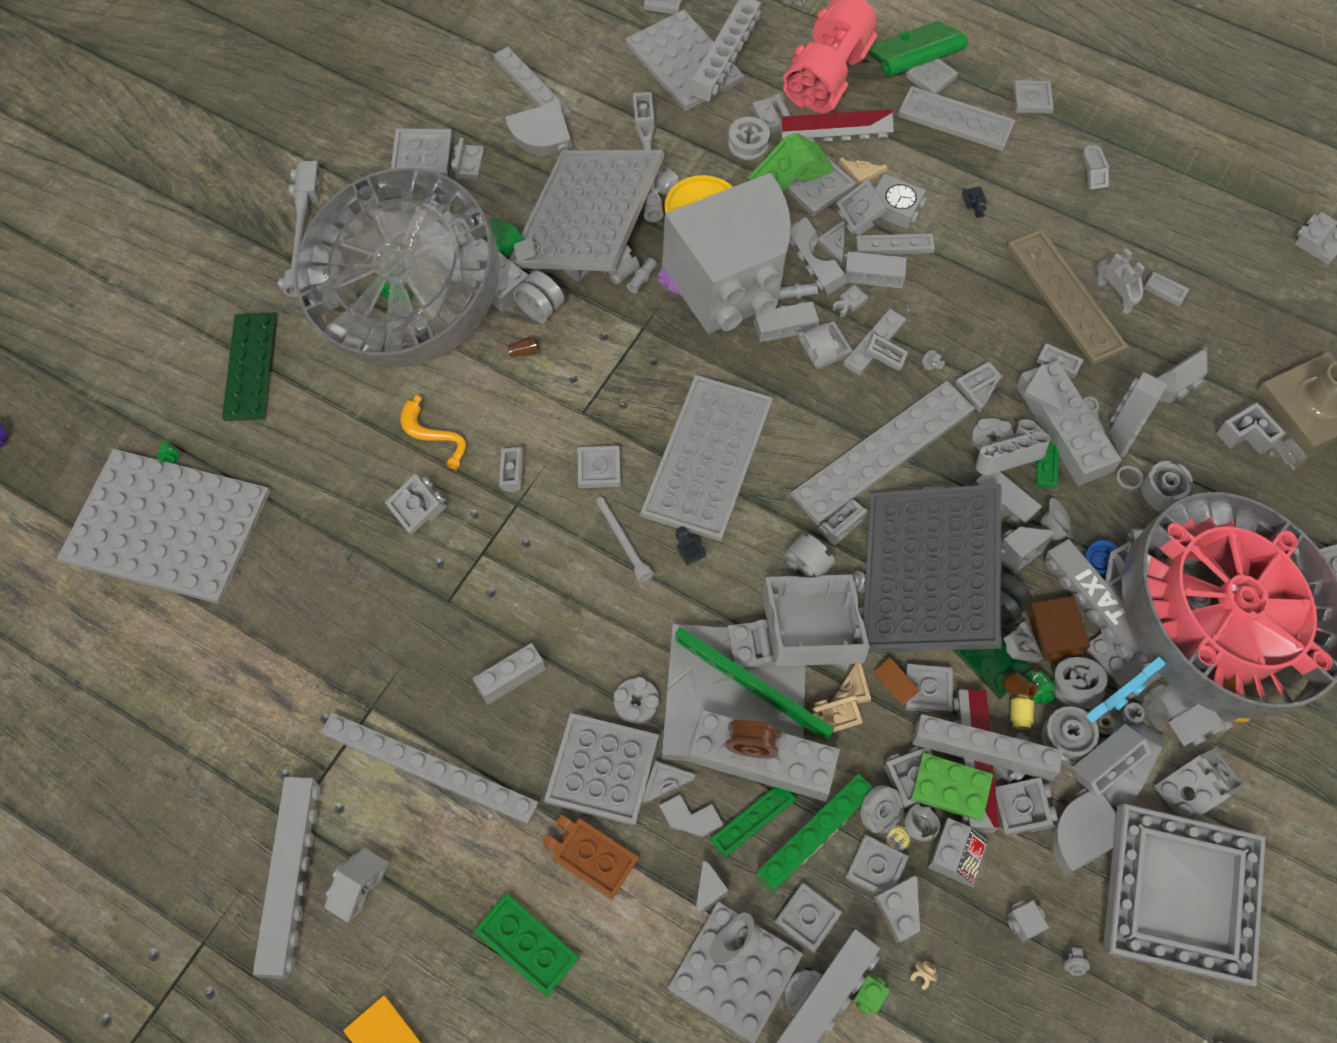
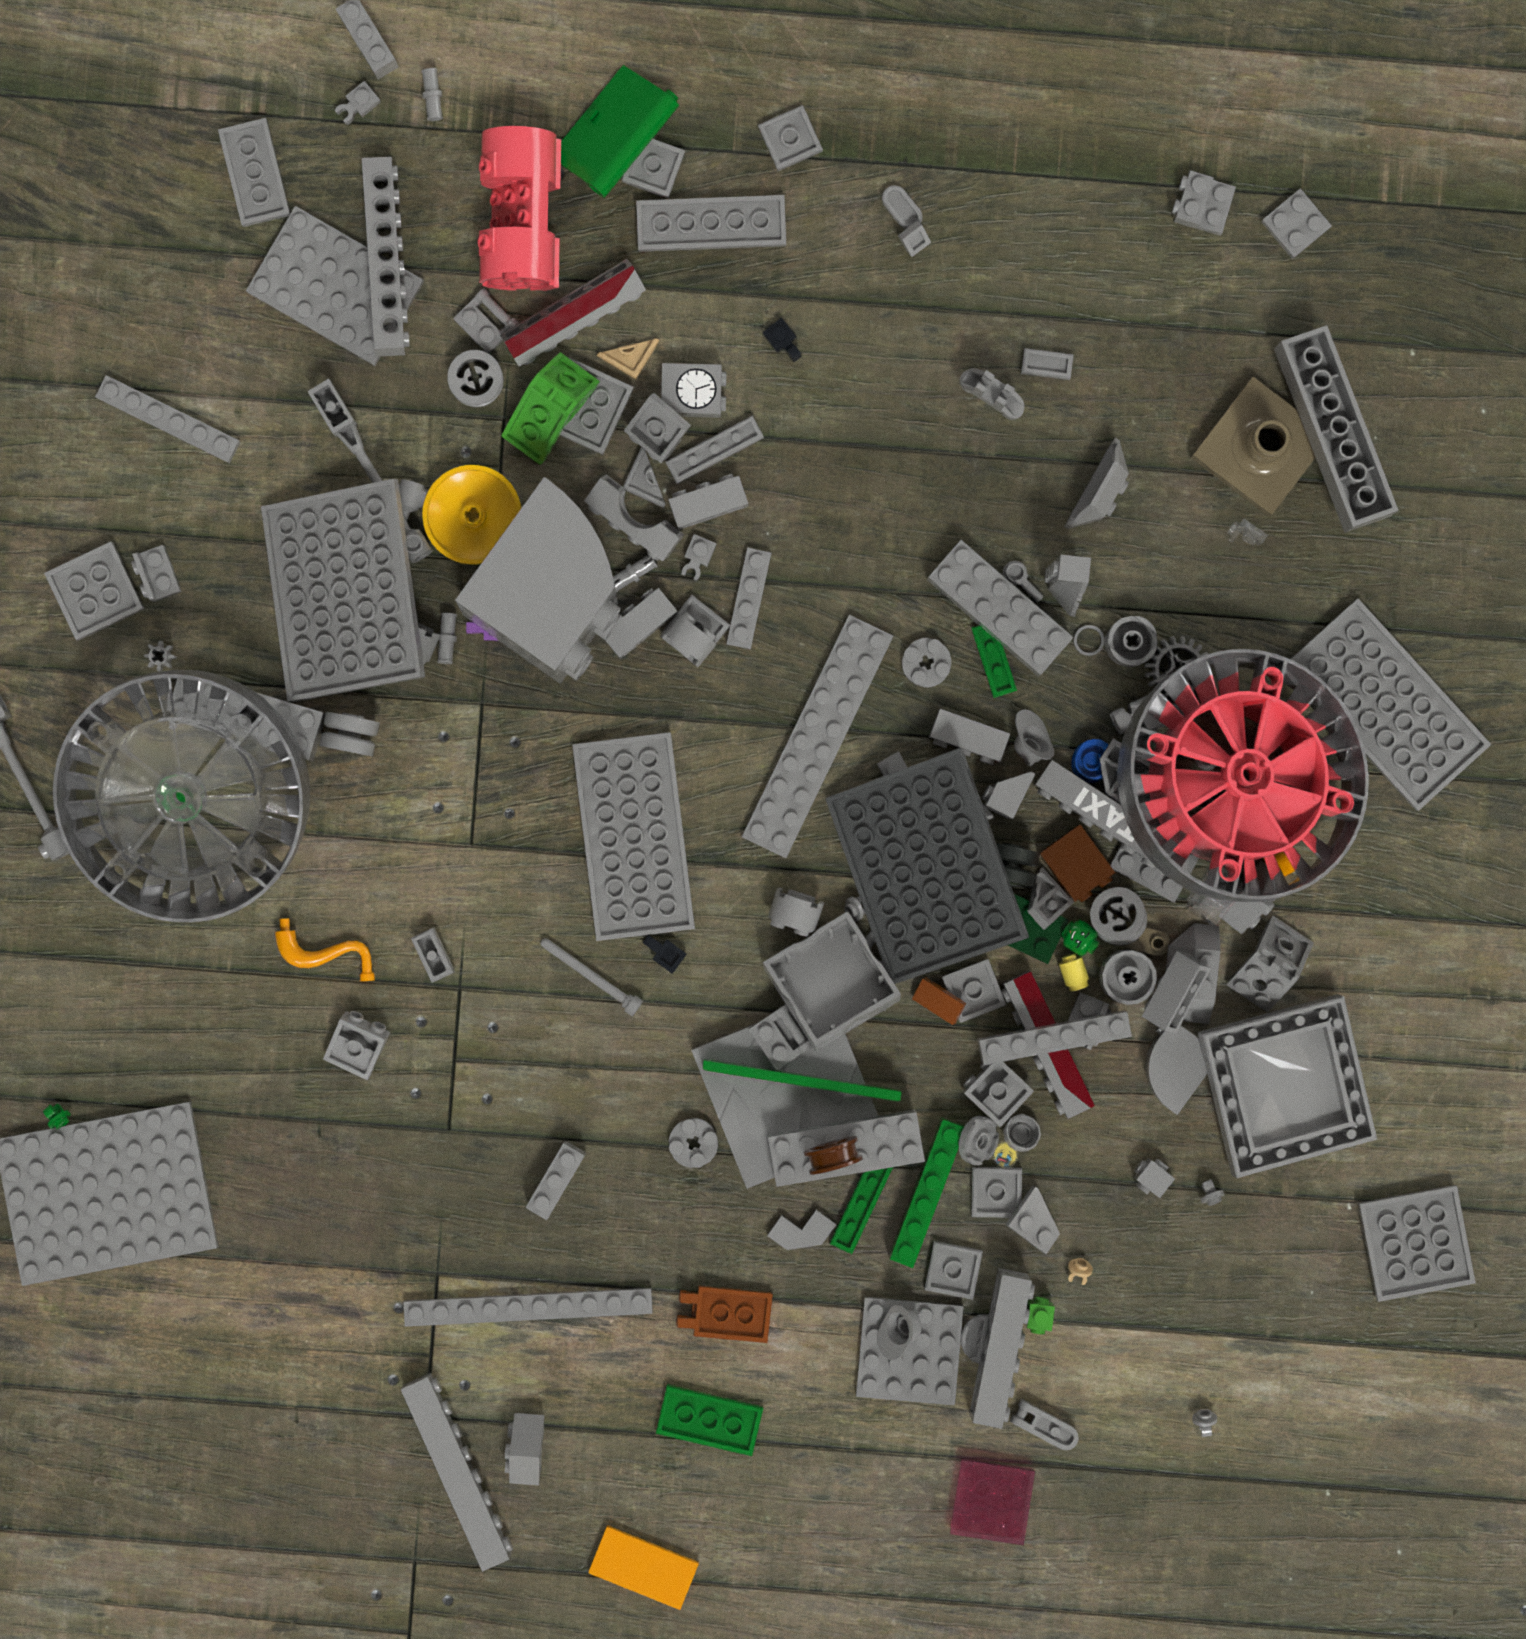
camera: 25 degrees left, 25 degrees up
dark green plate [222,313,276,421] -> none
green brick [482,218,523,256] -> none
light grey brick [505,101,573,156] -> none
reddish brown cone [508,336,539,357] -> none
light grey tile [514,238,536,262] -> none
light grey plate [544,713,659,826] -> none
light grey plate [577,446,621,488] -> none
light grey tile [642,761,696,804] -> none
light grey slope [695,861,728,915] -> none
tan bracket [810,693,863,733] -> none
light grey hinge [818,499,867,546] -> none
tan tile [831,663,871,704] -> none
light grey tile [864,333,908,371] -> none
bright green plate [911,753,993,821] -> none
light grey plate [922,350,945,371] -> none
light grey slope [928,818,989,887] -> none
light grey wing [955,361,1002,412] -> none
light grey beam [975,419,1050,475] -> none
light grey plate [995,777,1058,836] -> none
reddish brown cone [1003,672,1038,698] -> none
dark tan plate [1007,229,1128,366] -> none
light grey tile [1024,364,1062,413] -> none
light grey plate [1037,343,1083,379] -> none
medium azure wing [1086,657,1166,723] -> none
light grey bush [1121,703,1145,725] -> none
light grey brick [1217,403,1286,455] -> none

